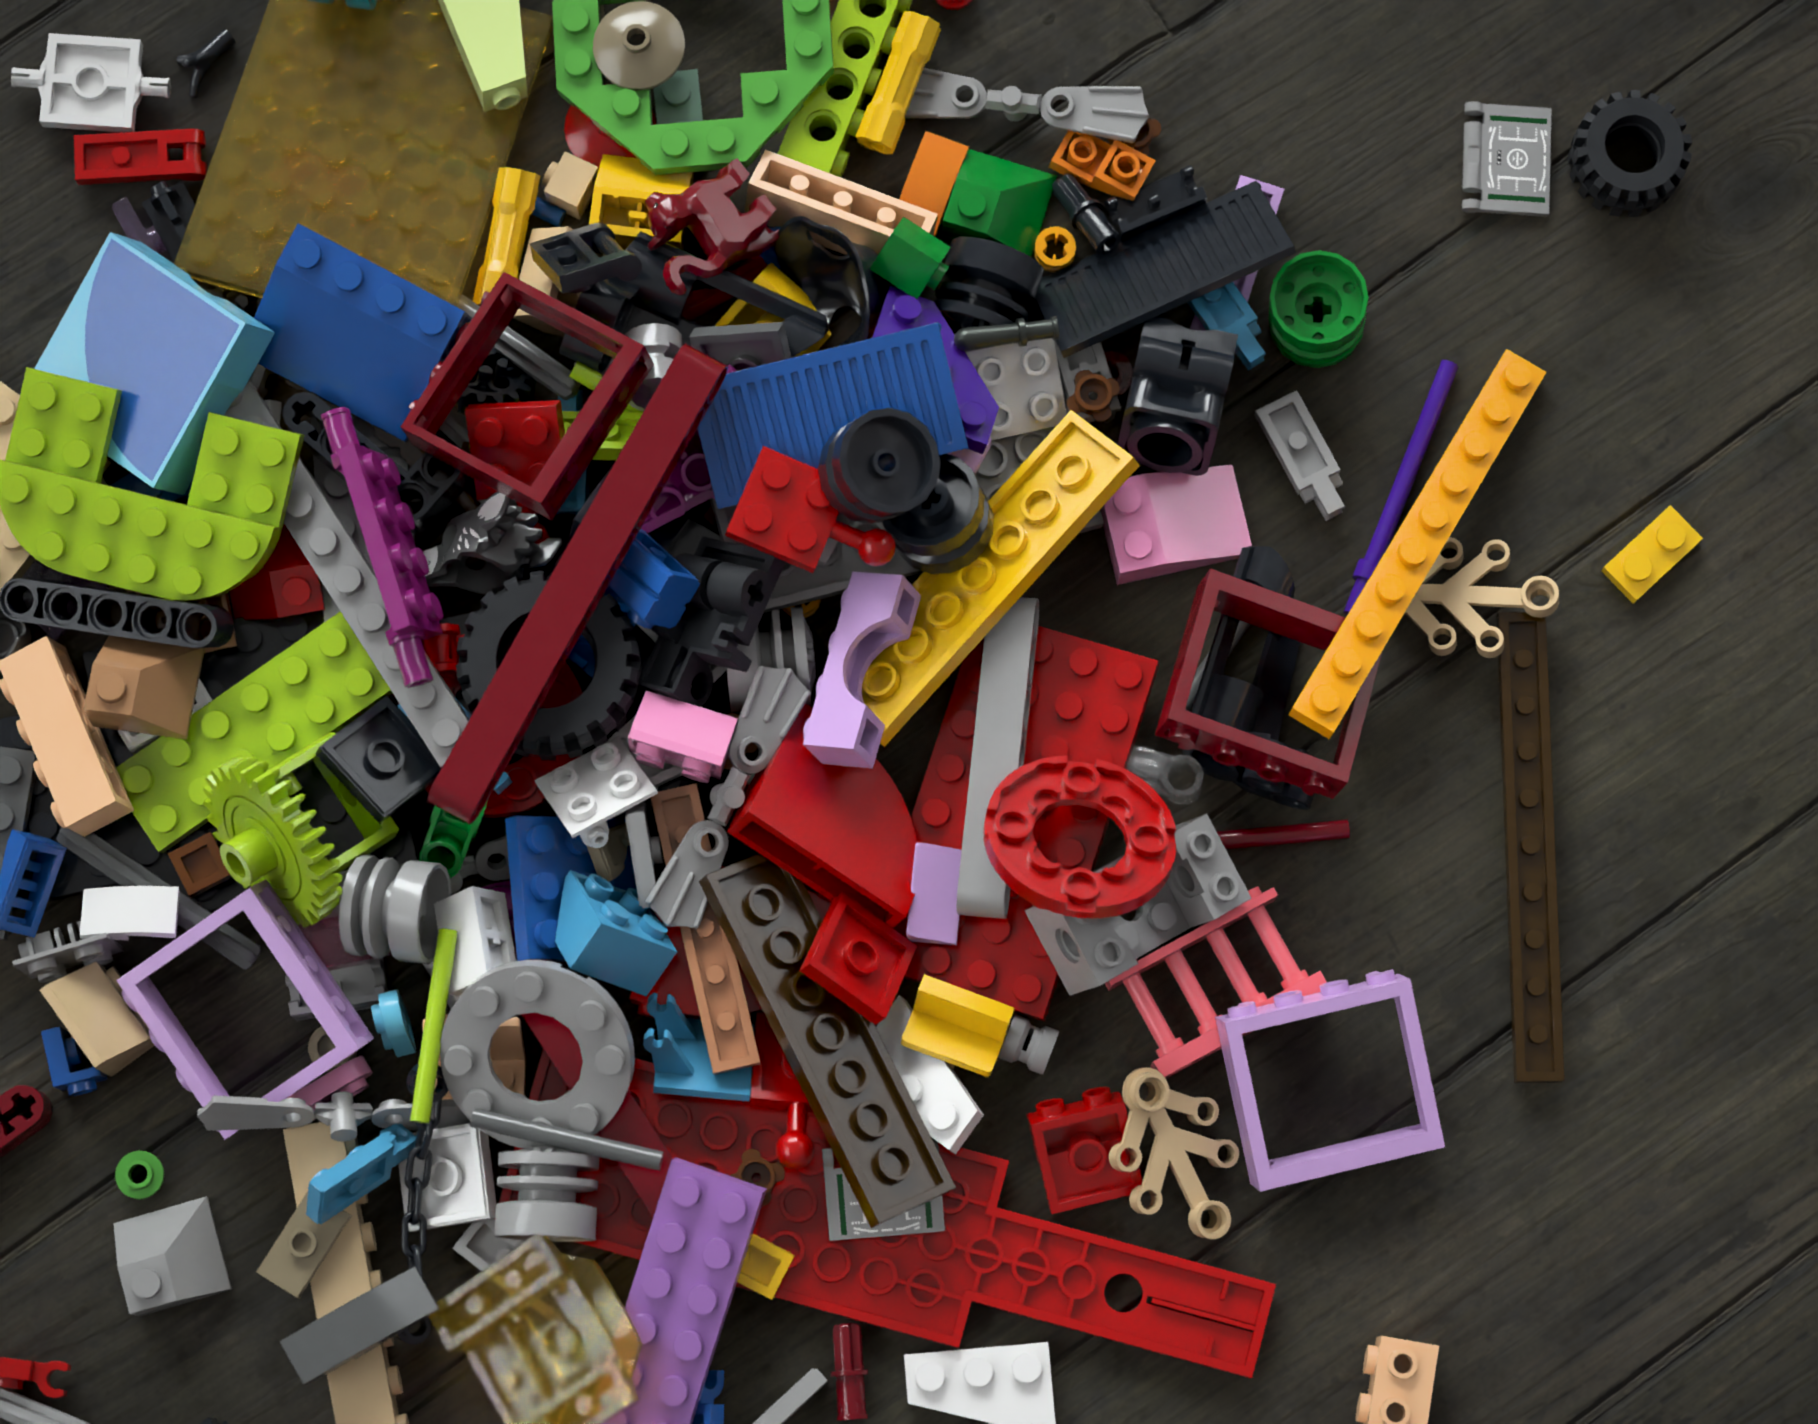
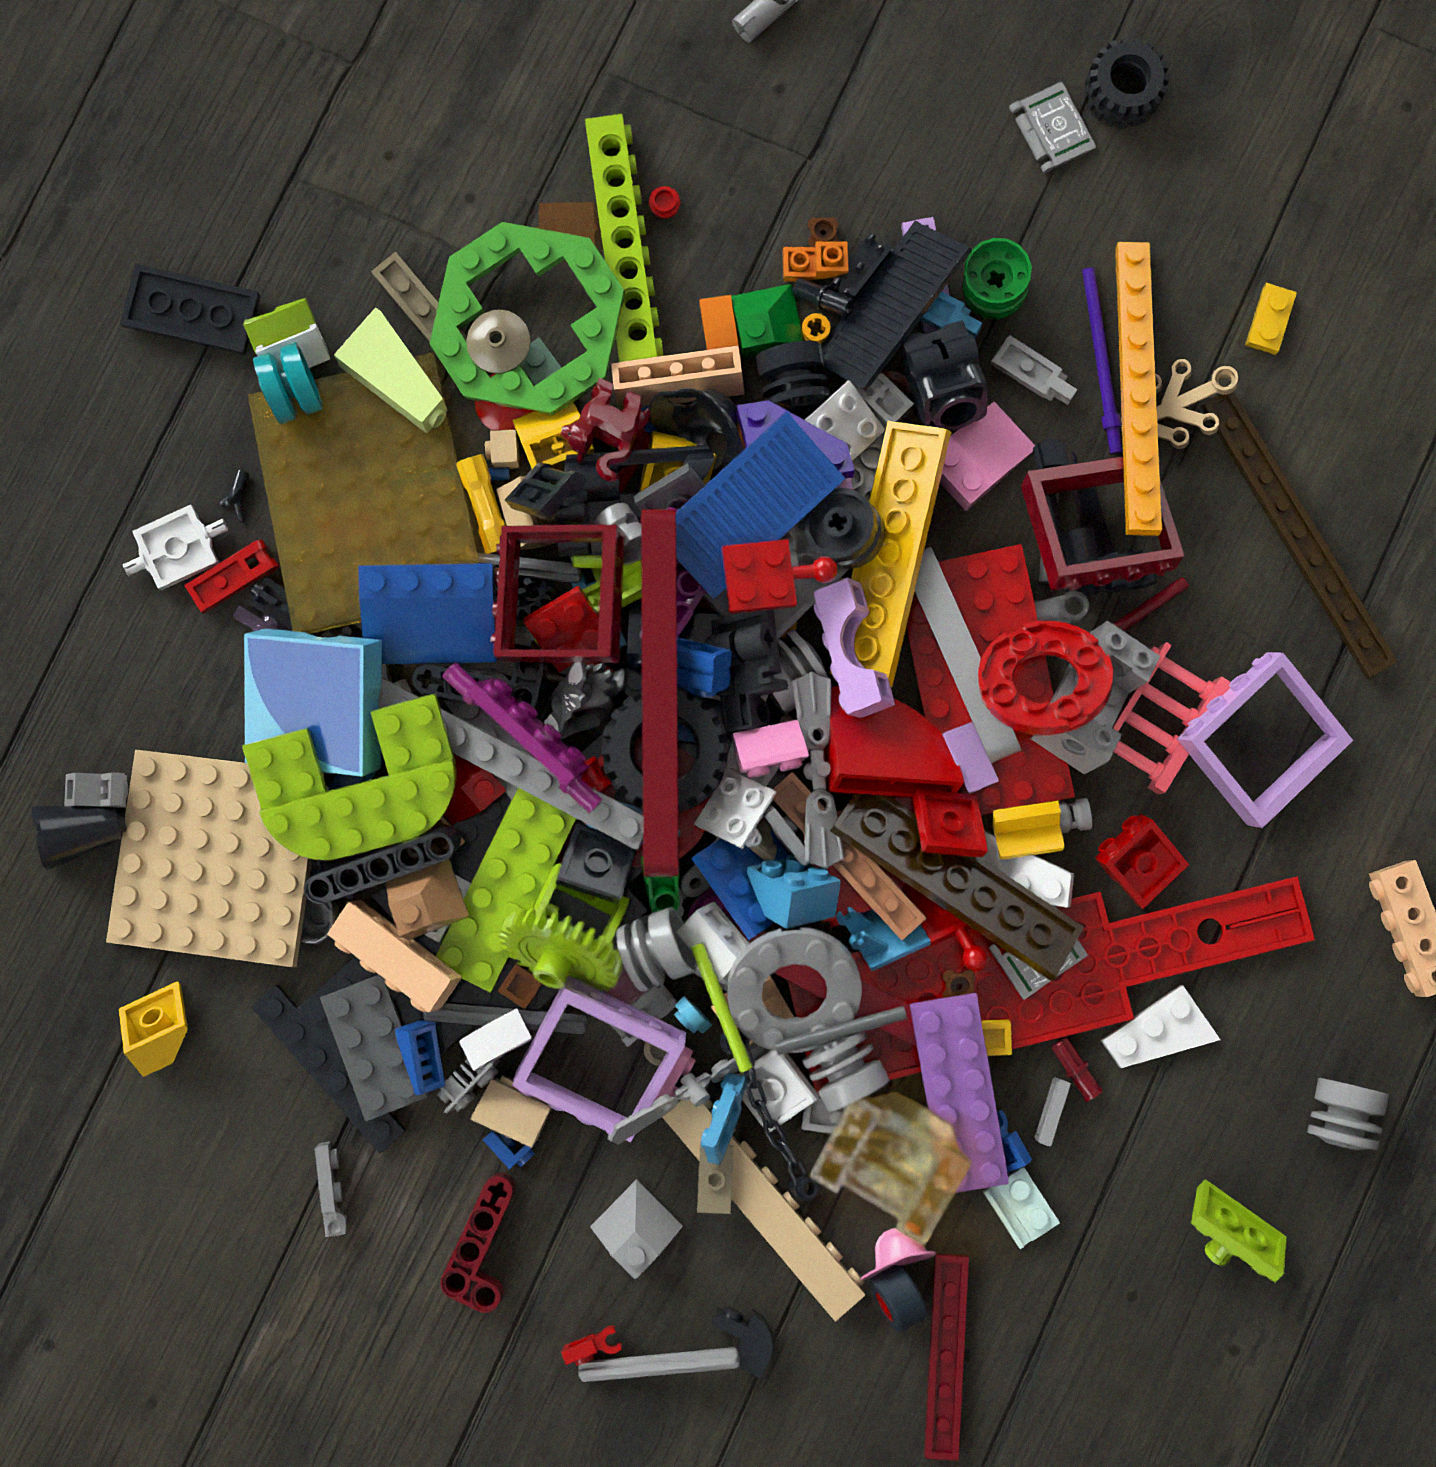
camera: 25 degrees left, 5 degrees up
bright green plate [115,1151,164,1199] -> none
dark grey slope [280,1267,440,1384] -> none
black wheel [818,408,941,524] -> none
yellow axle [855,11,941,154] -> none
green brick [870,217,951,299] -> none
light grey piece [905,68,1149,143] -> none
pearl dark grey piece [954,316,1059,351] -> none
reddish brown plate [1066,370,1120,422] -> none
tan plant [1109,1067,1239,1239] -> none

